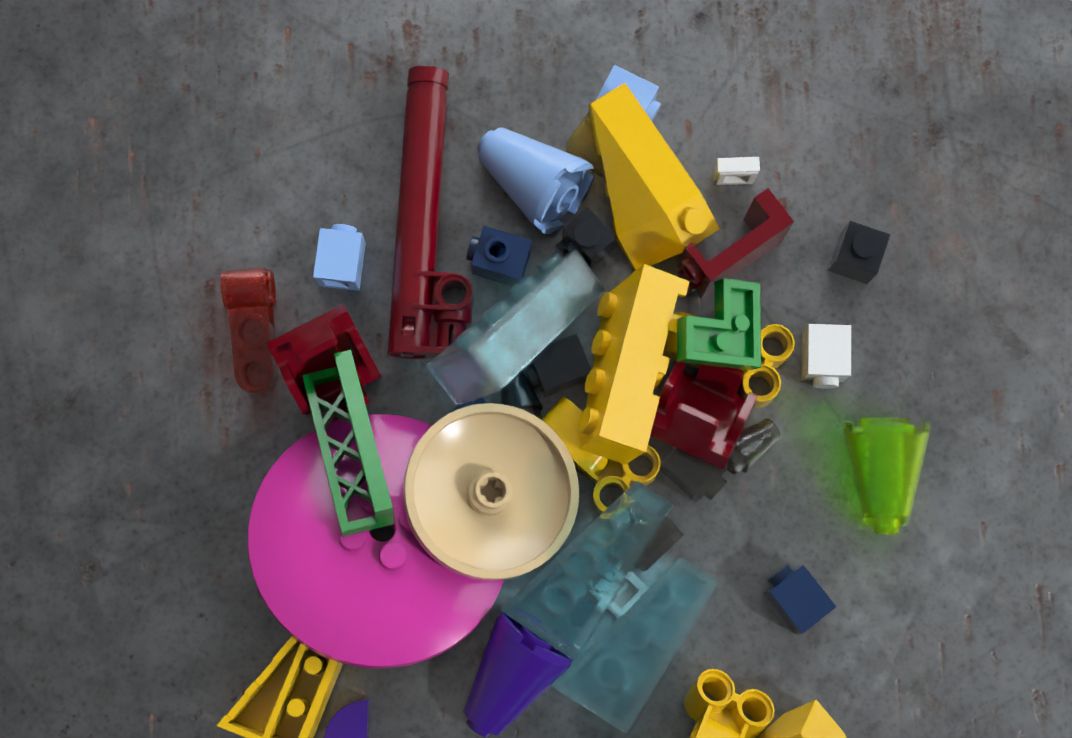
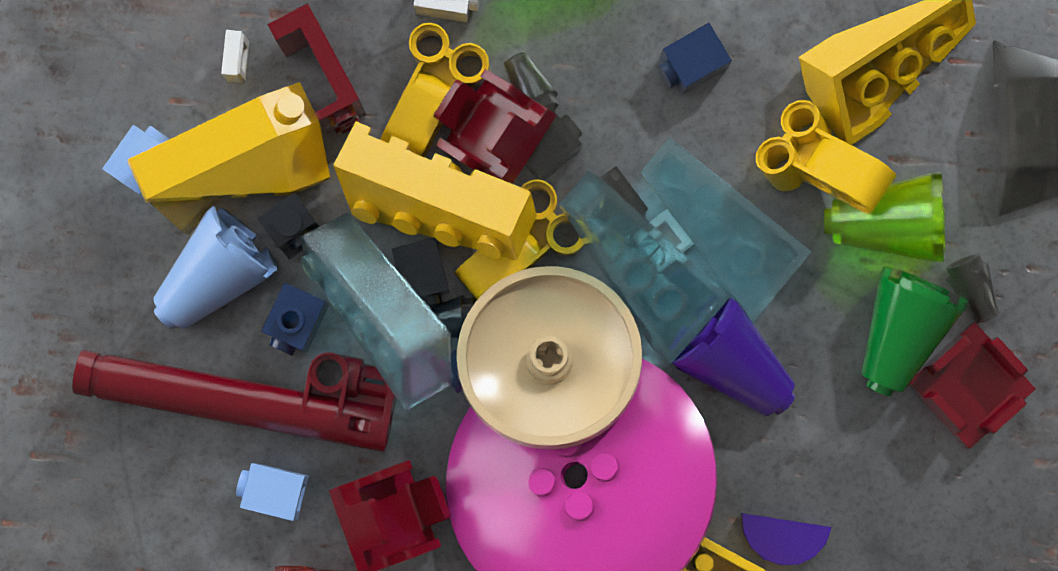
camera: 80 degrees left, 5 degrees up
green fence [302,350,395,537] -> none
plate [677,278,761,370] -> none

